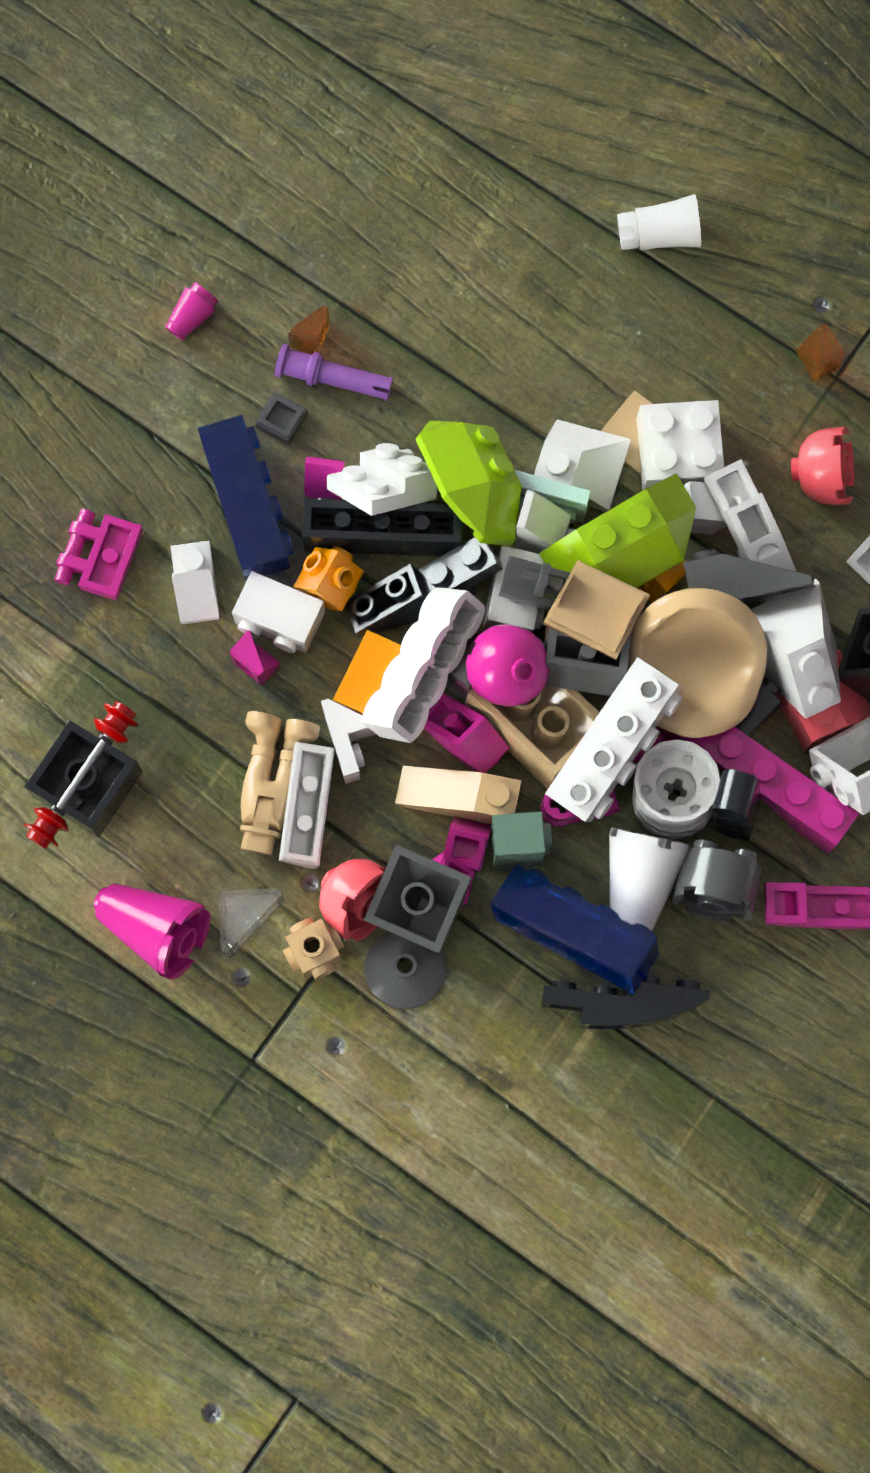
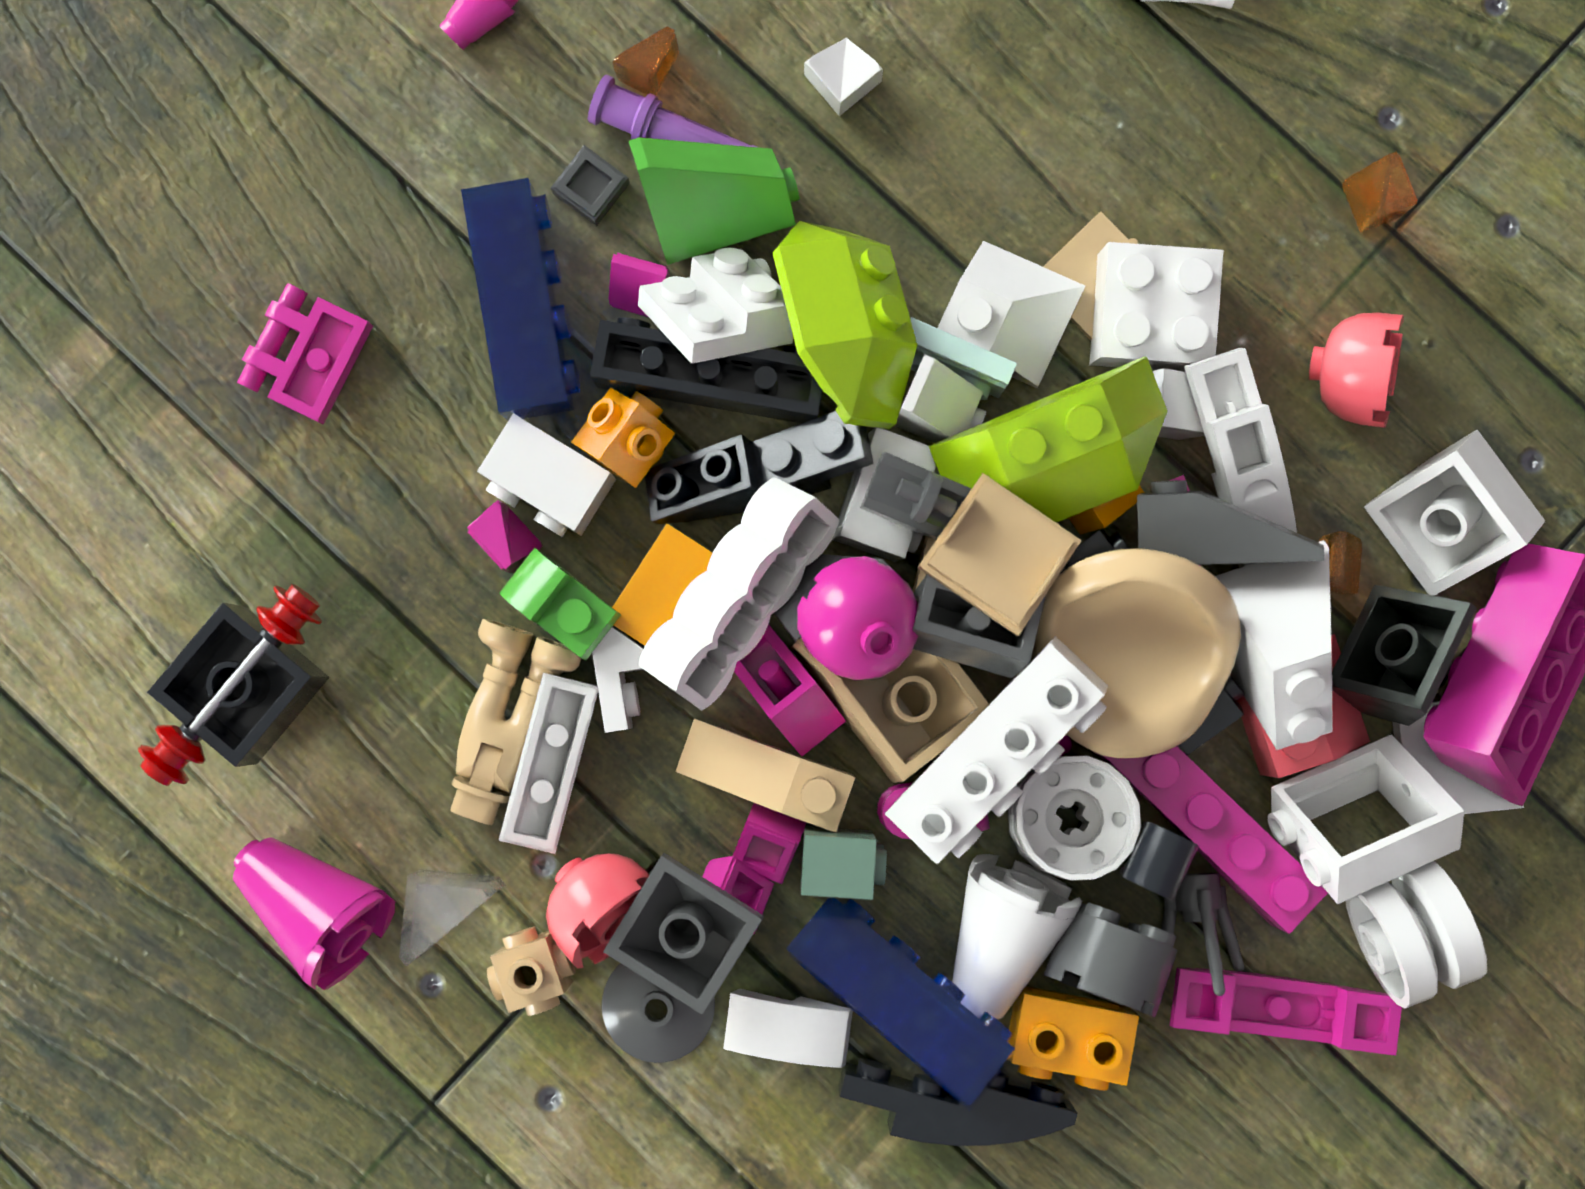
camera: 10 degrees right, 10 degrees up
white slope [171,541,220,624] -> none
none -> bright green brick [499,547,621,660]
none -> bright green slope [629,137,800,265]
none -> white slope [723,989,853,1068]
none -> white slope [804,38,883,116]
none -> light orange brick [1005,986,1139,1090]
none -> dark grey plant [1160,873,1244,1004]
none -> clear orange slope [1319,531,1362,595]

